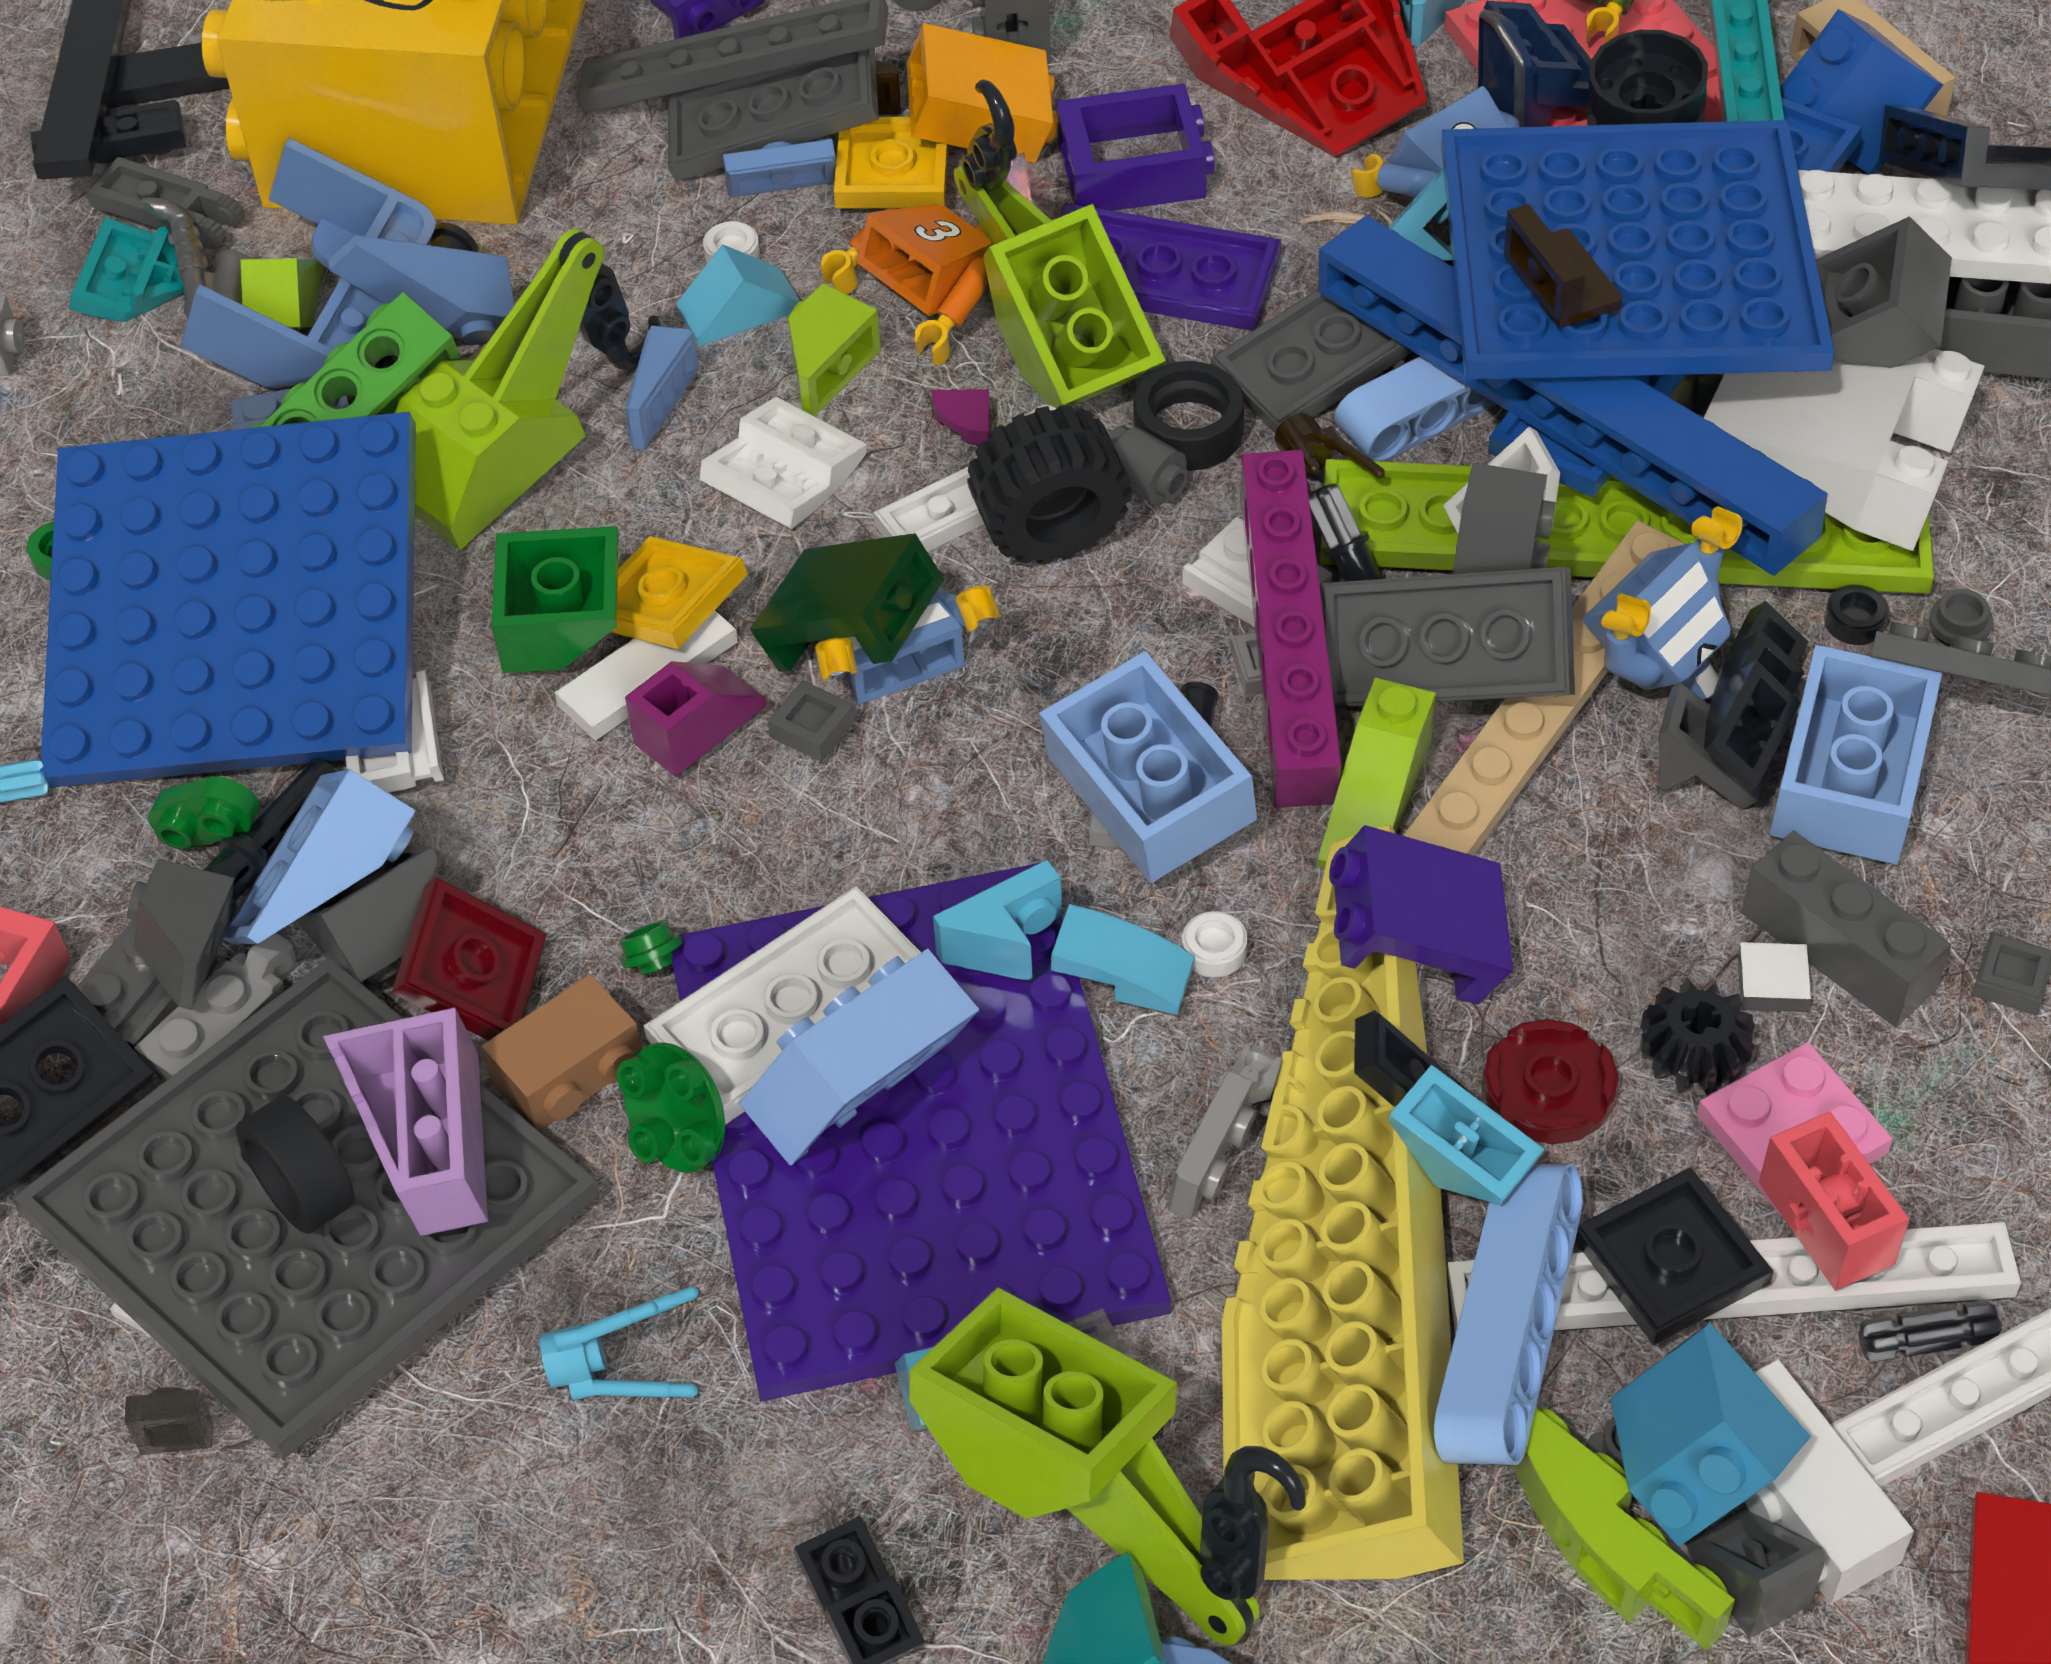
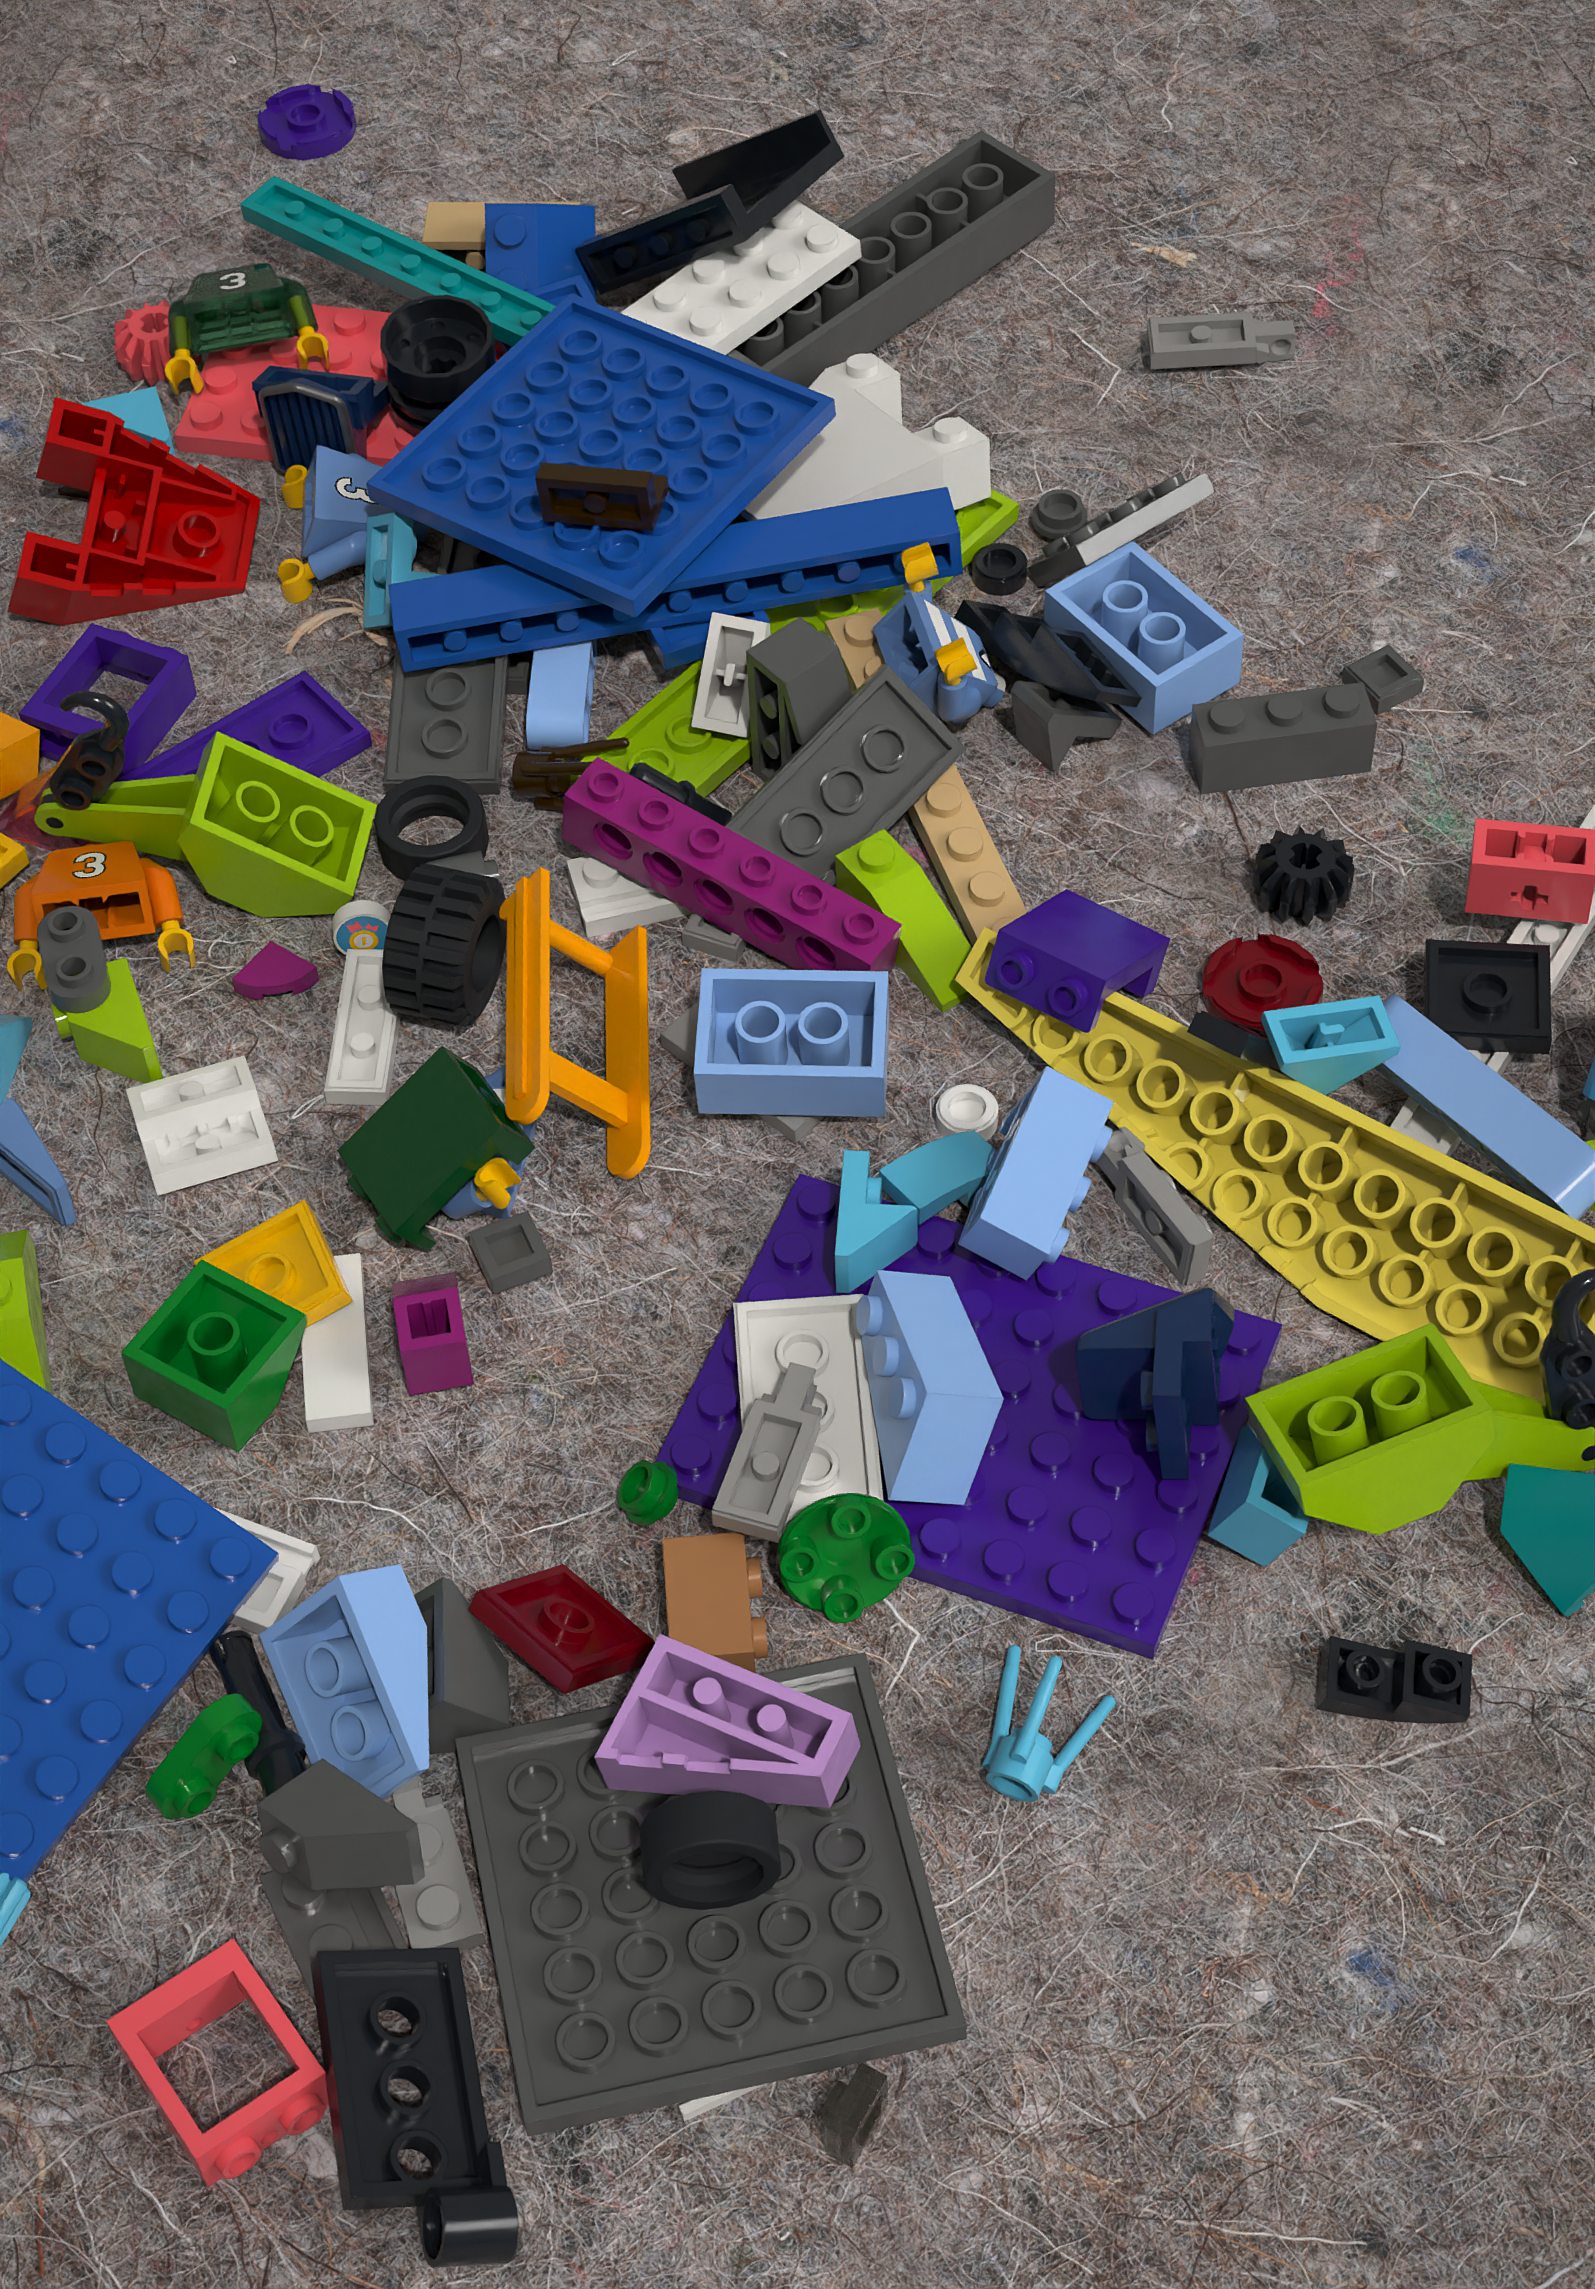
camera: 55 degrees left, 0 degrees up
bright pink plate [1697,1042,1893,1215] -> none
white tile [1737,942,1811,1012] -> none
dark grey slope [1816,216,1952,368] -> none
none -> dark grey plate [37,906,111,1013]
none -> light orange piece [499,866,651,1180]
none -> light grey hinge [711,1362,822,1543]
none -> light blue wedge [958,1066,1114,1280]
none -> dark blue piece [1075,1287,1235,1479]

